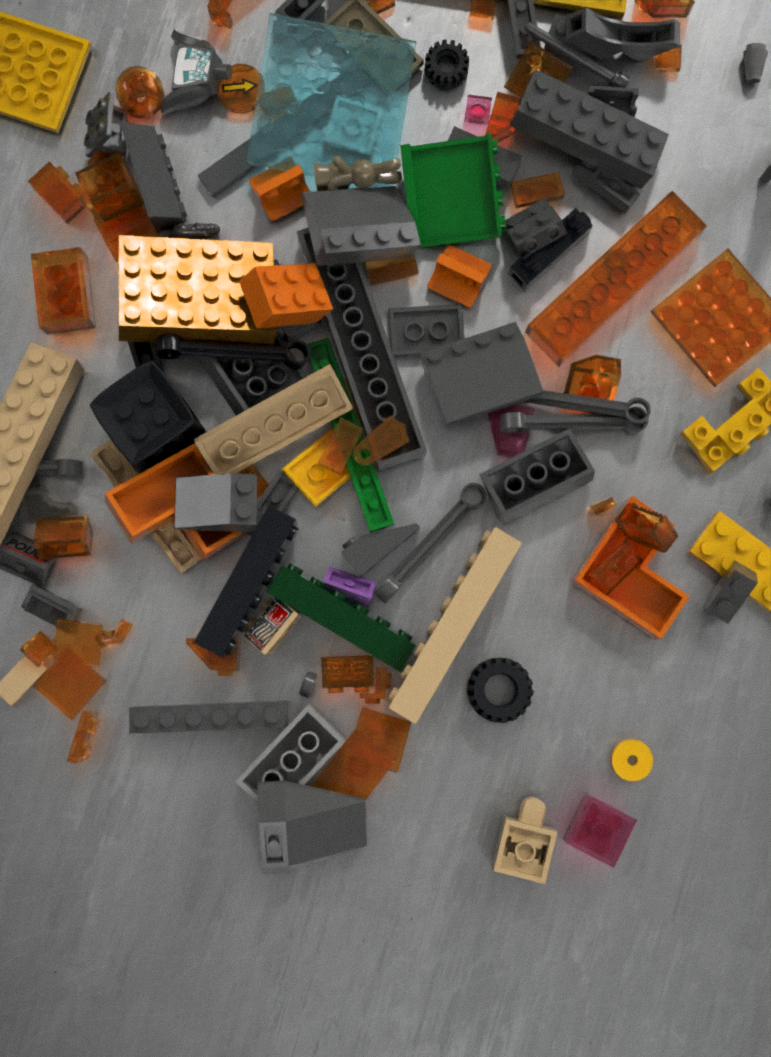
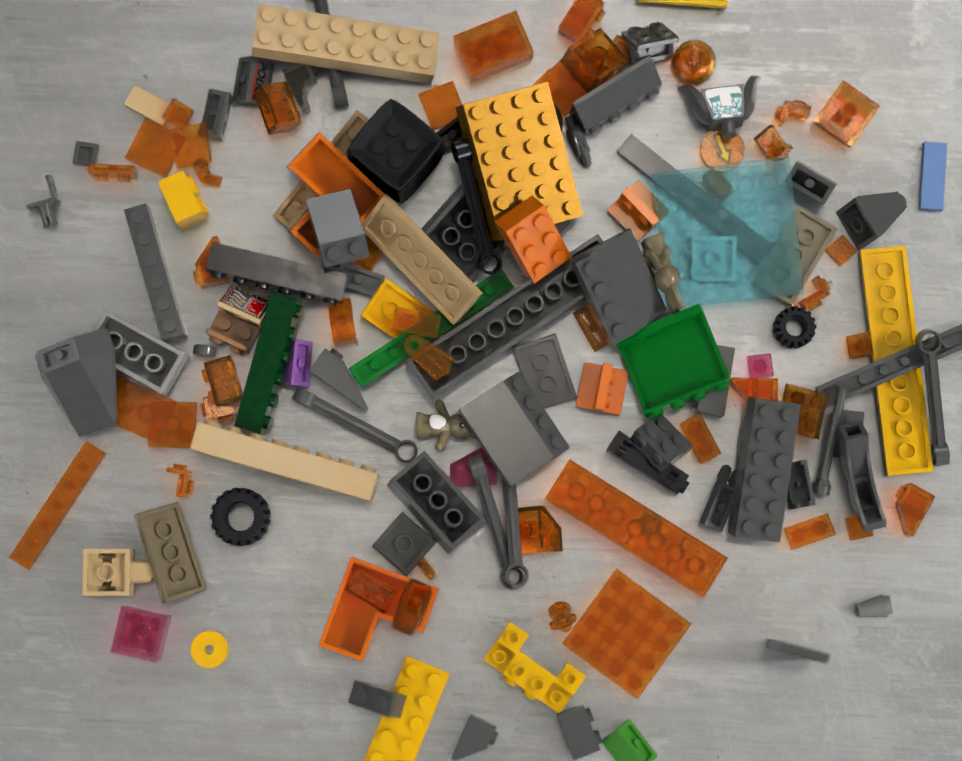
camera: 70 degrees right, 0 degrees up
none -> clear orange tile [9,441,107,570]
none -> dark grey bracket [26,175,60,228]
none -> dark grey tile [72,141,100,168]
none -> dark tan tile [134,502,207,604]
none -> yellow brick [158,170,209,231]
none -> clear orange bracket [166,464,194,499]
none -> medium nougat bracket [206,310,261,355]
none -> clear orange slope [329,298,358,346]
none -> dark grey tile [372,512,437,576]
none -> dark tan animal [416,400,476,451]
none -> clear orange piece [418,81,462,130]
none -> clear orange brick [548,601,577,632]
none -> clear orange bracket [753,124,793,162]
none -> clear orange plate [783,513,836,550]
none -> clear orange bracket [798,275,830,311]

